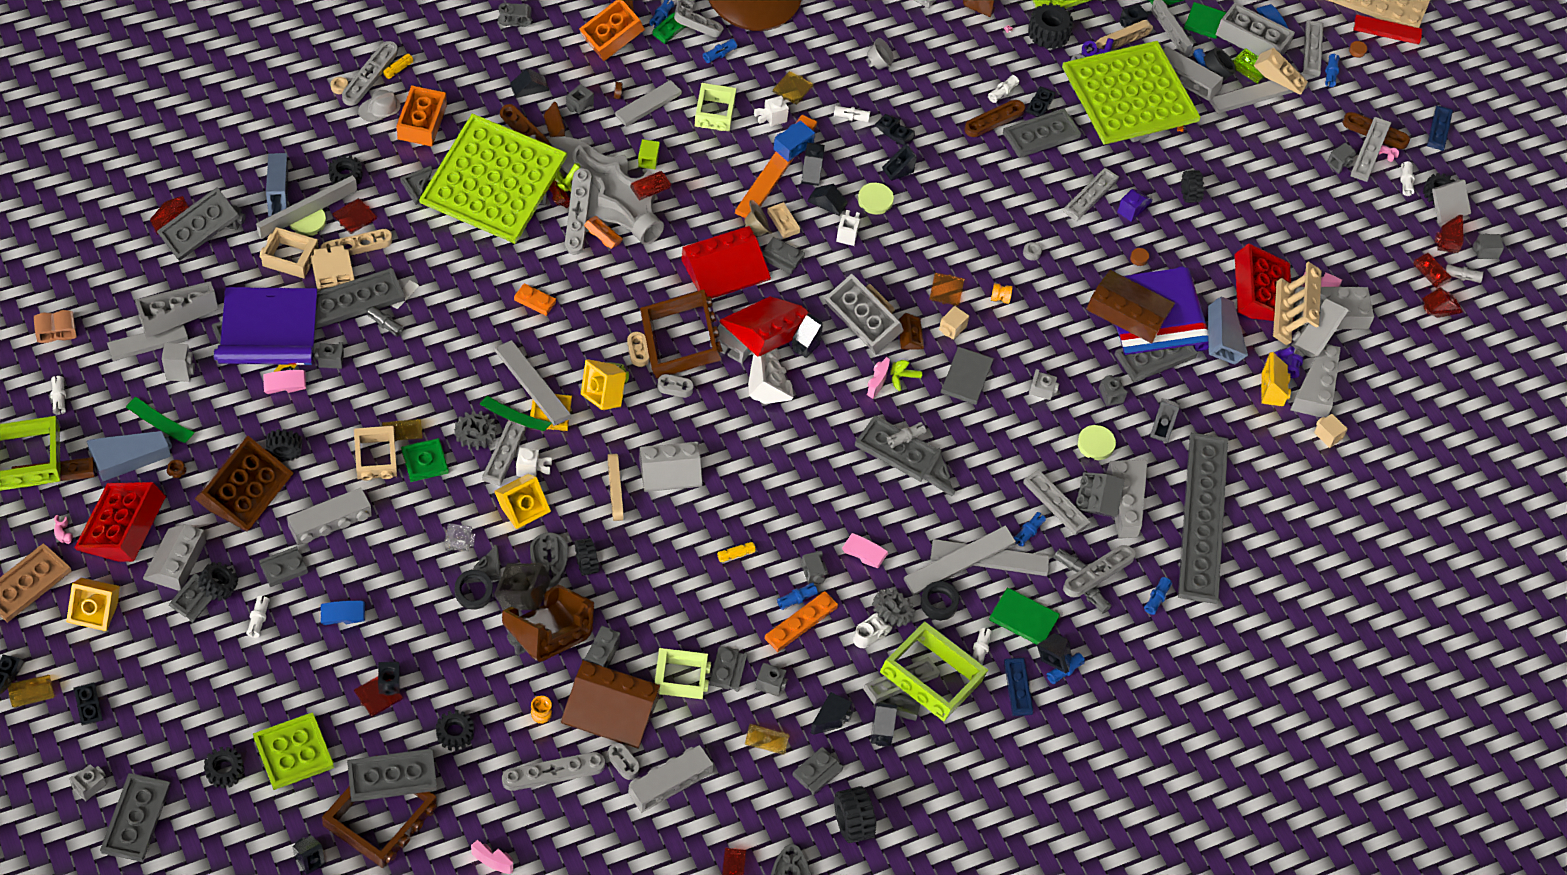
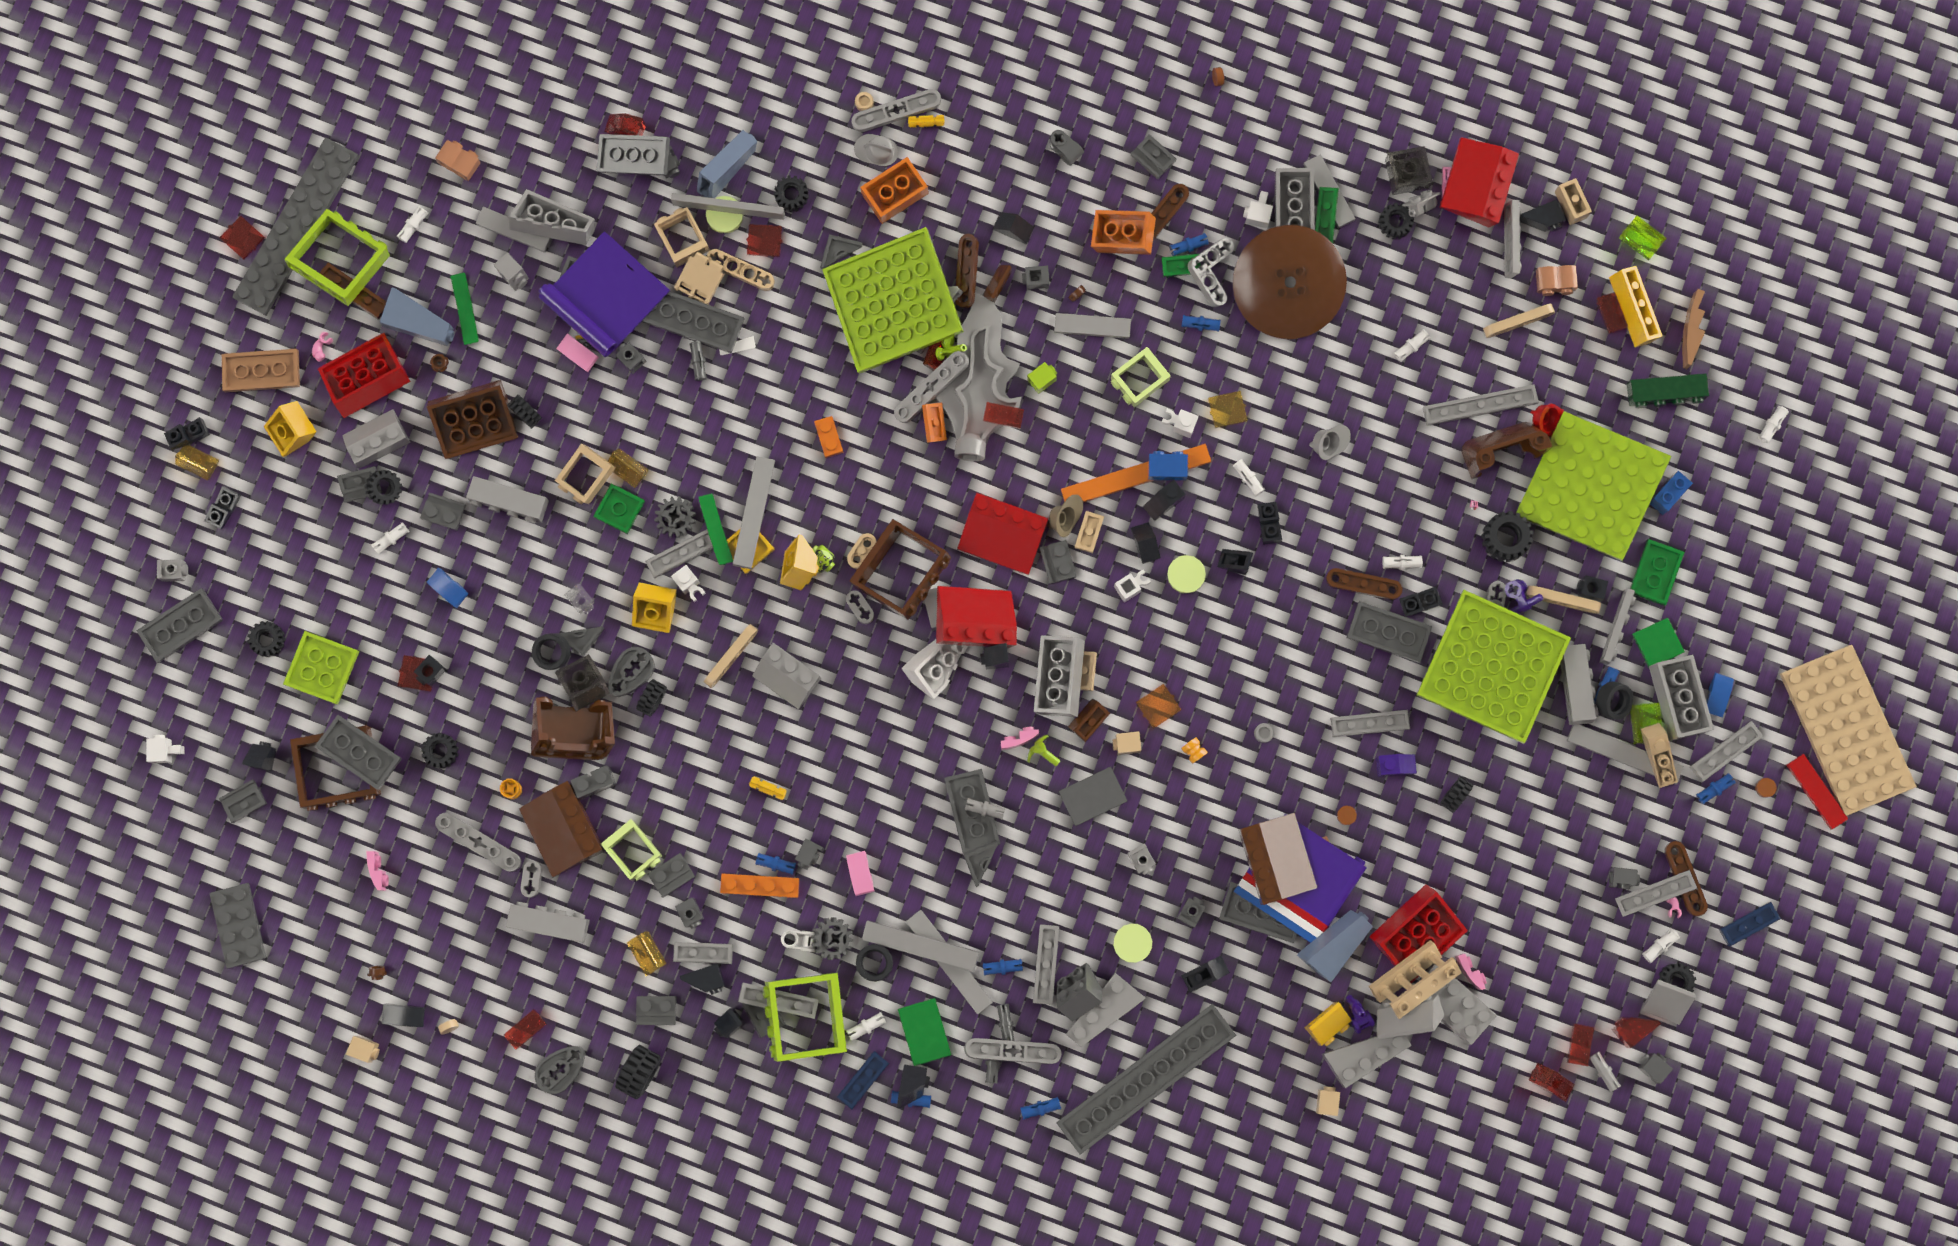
camera: 55 degrees right, 25 degrees up
none -> light grey tile [673,942,733,964]

